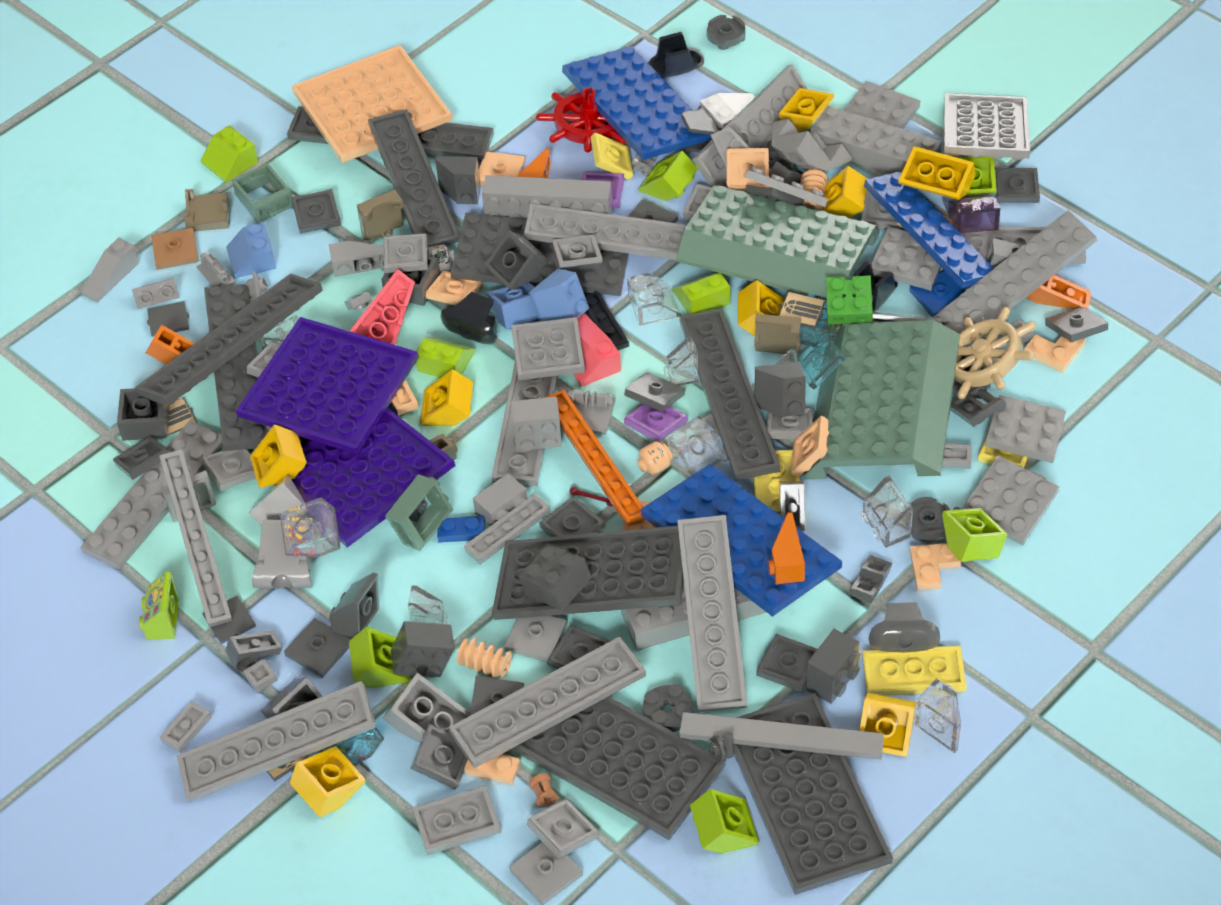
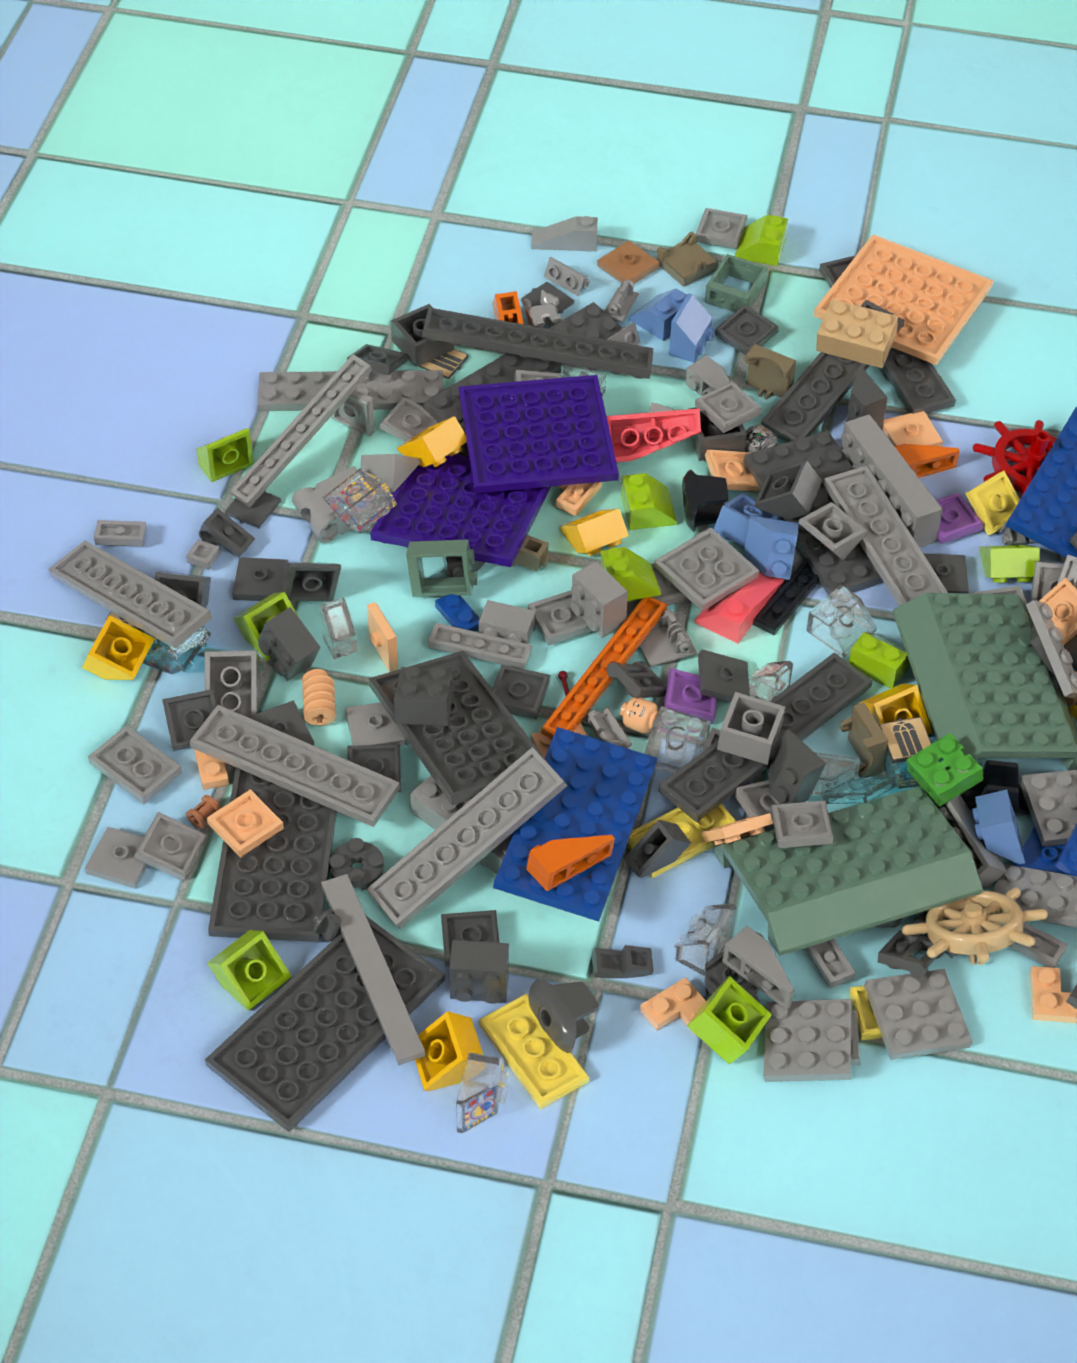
camera: 55 degrees right, 0 degrees up
none -> light nougat plate [207,789,284,857]
none -> light nougat plate [367,602,398,672]
none -> light grey animal [522,290,562,328]
none -> light grey hinge [588,707,632,749]
none -> lime slope [600,547,661,601]
none -> dark grey plate [607,661,666,698]
none -> medium blue slope [669,293,714,363]
none -> light grey plate [696,208,748,249]
none -> light grey brick [717,692,786,765]
none -> light grey slope [722,926,794,1010]
none -> light grey plate [771,801,833,848]
none -> tan brick [816,299,898,368]
none -> medium blue slope [972,790,1025,864]

